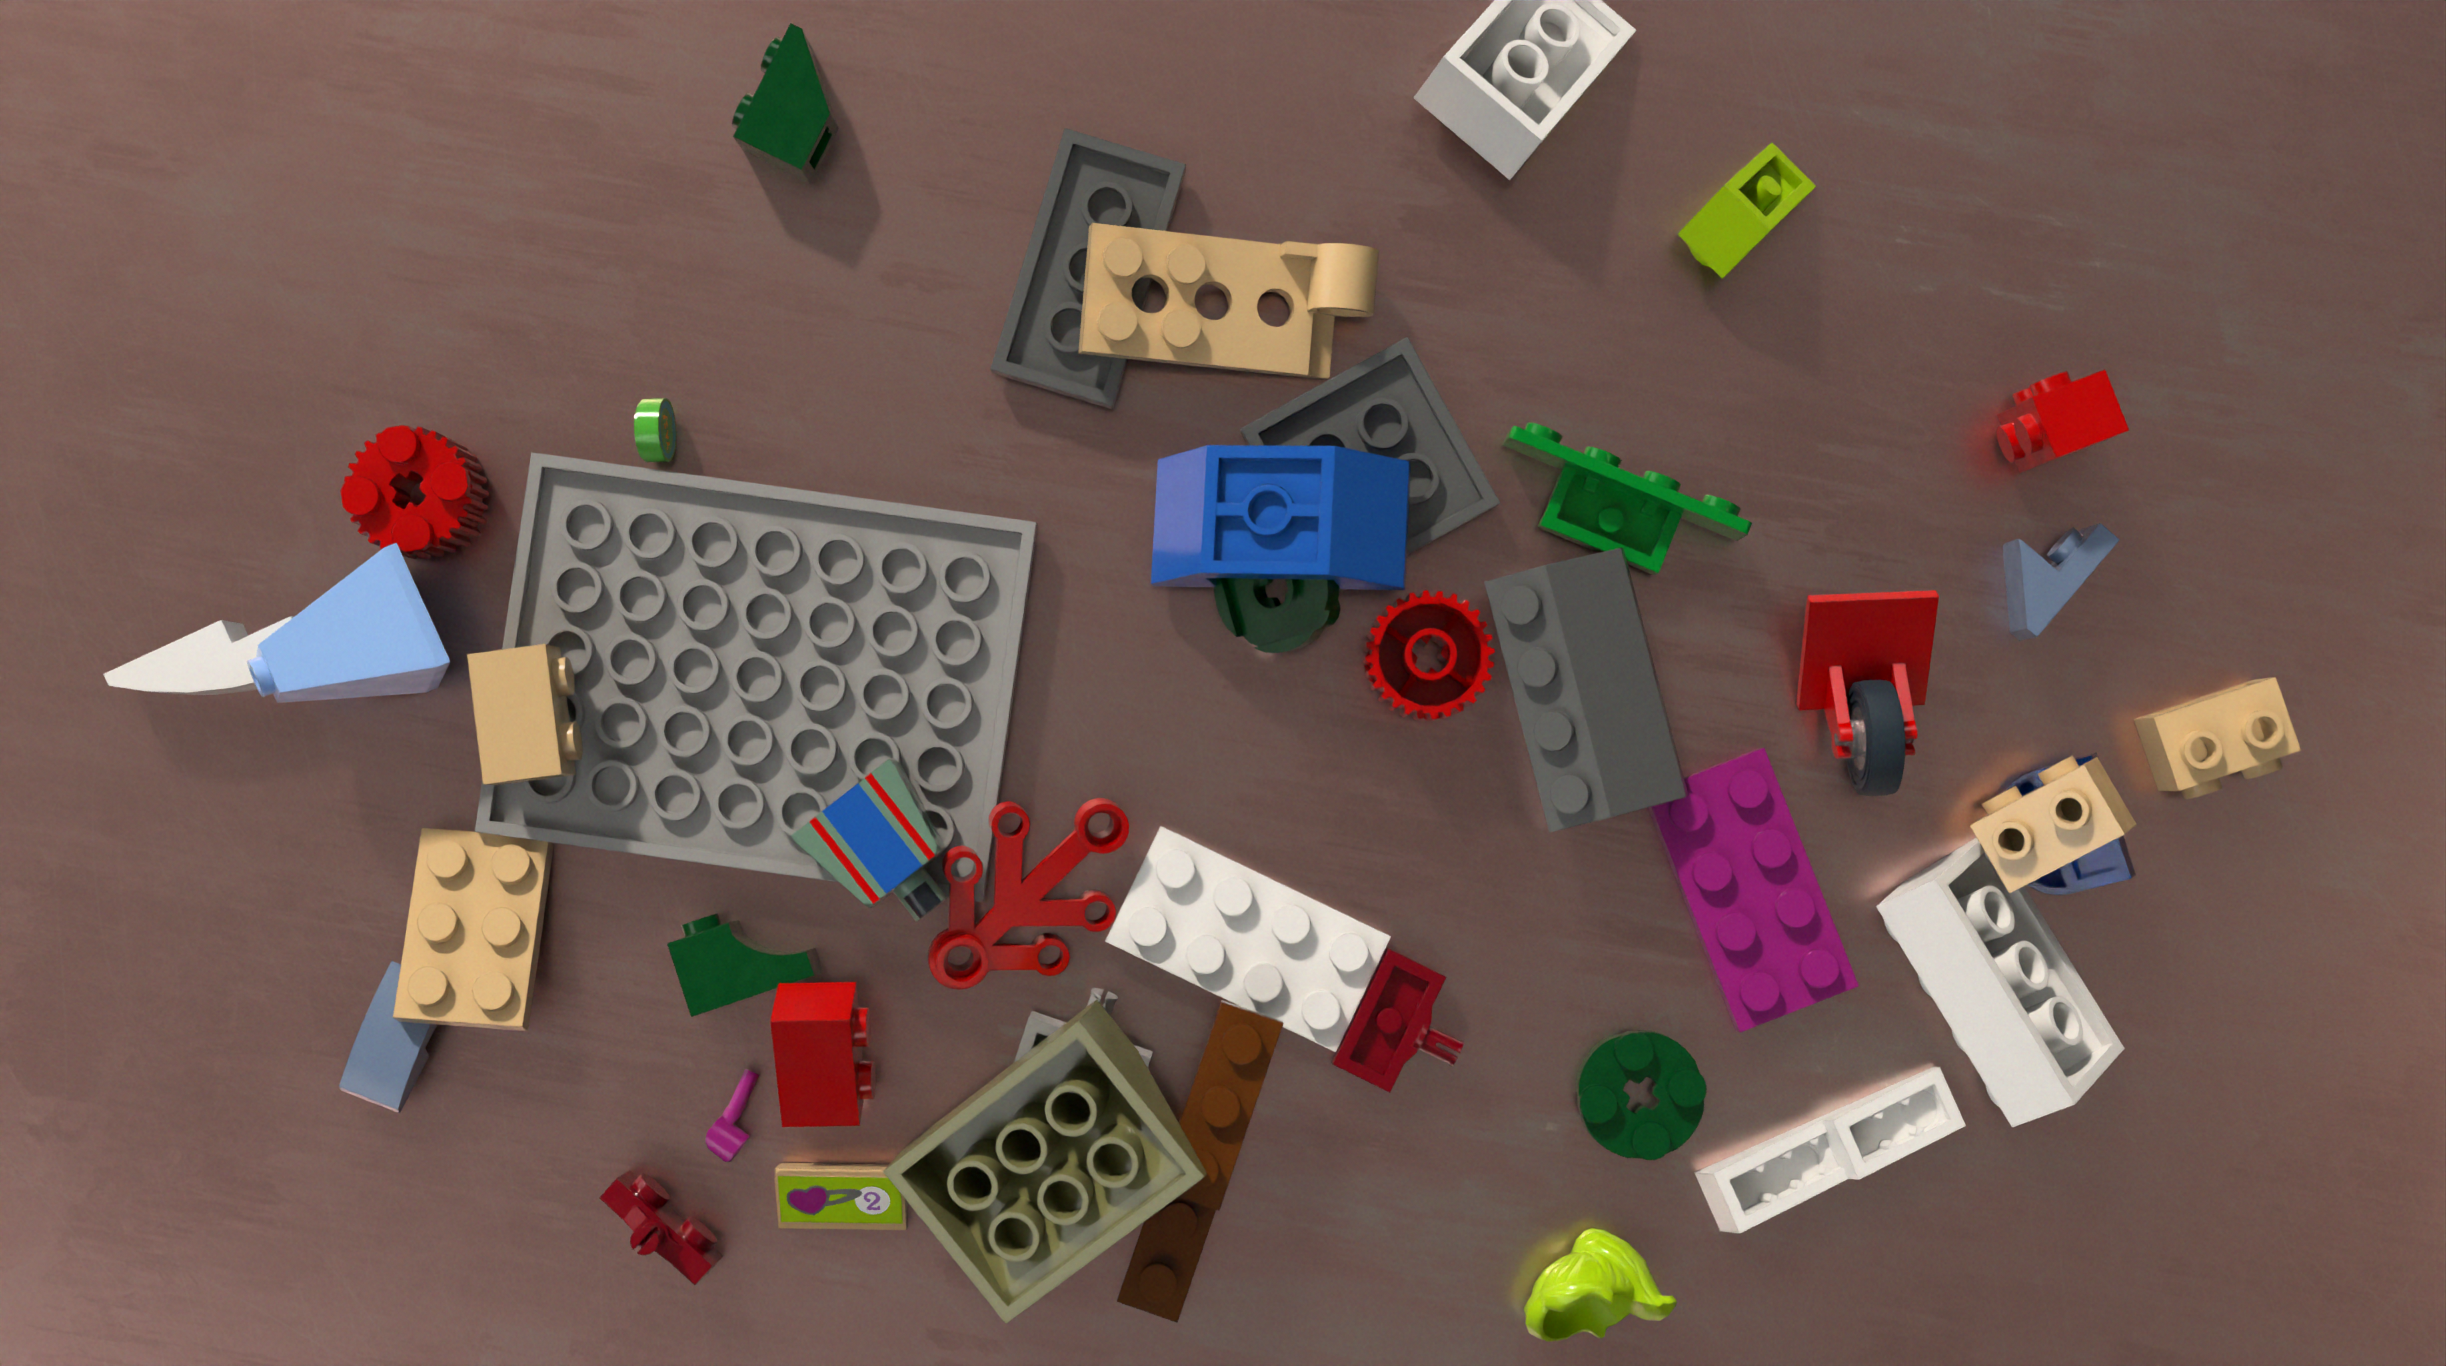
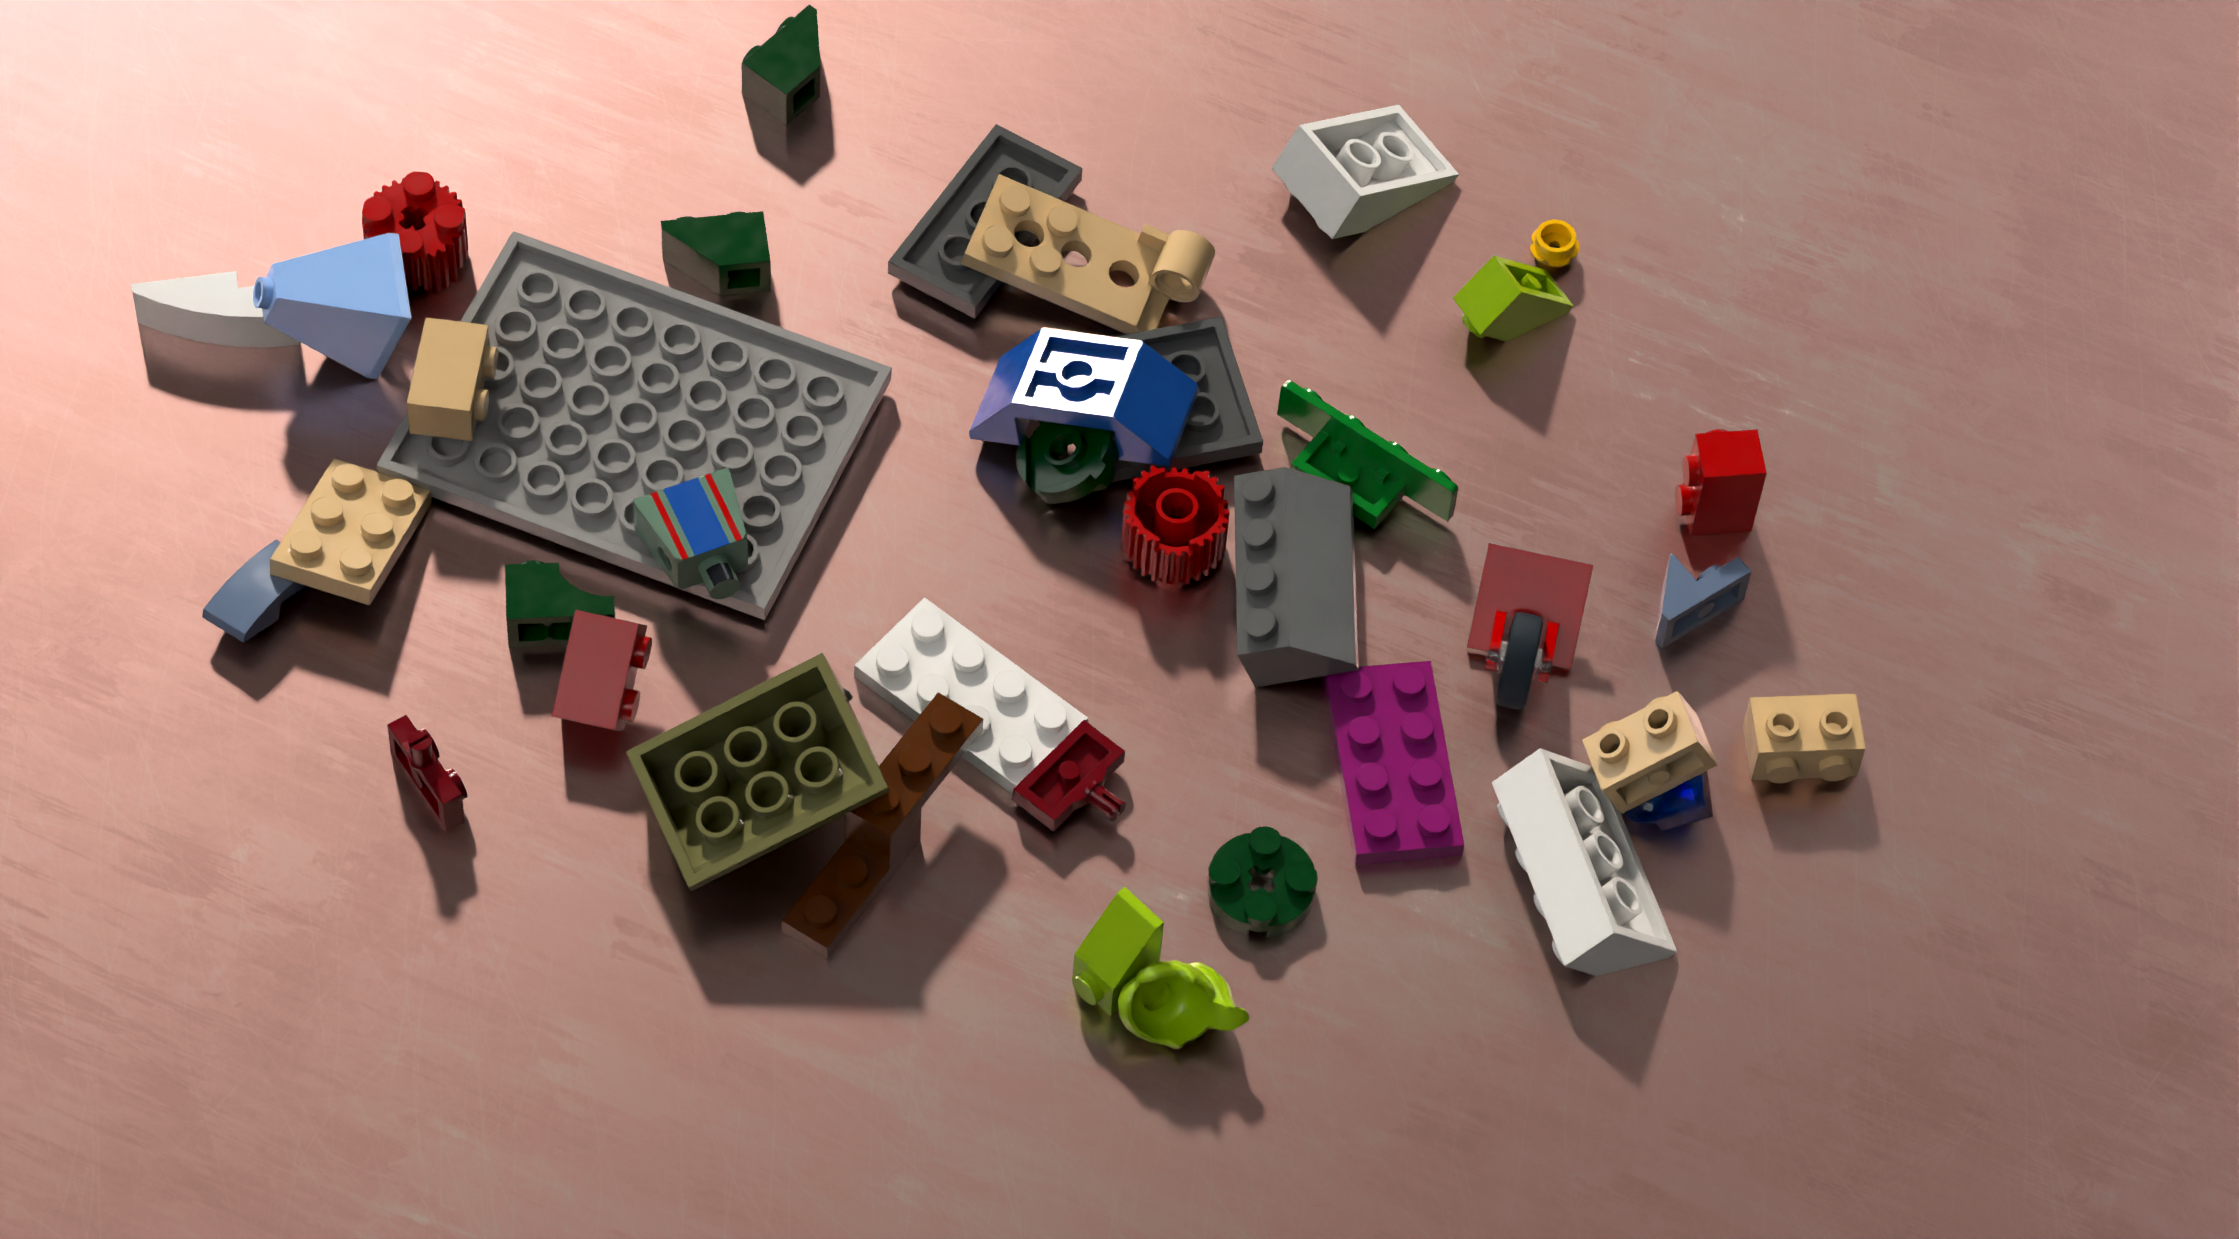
camera: 10 degrees right, 30 degrees down
bright green tile [634,398,676,463] -> none
magenta hand [705,1069,759,1162] -> none
slope [775,1163,908,1230] -> none
red plant [927,798,1129,990] -> none
white slope [1694,1067,1966,1234] -> none
none -> dark green slope [661,211,771,296]
none -> lime slope [1072,887,1164,1016]
none -> yellow plate [1530,219,1580,267]

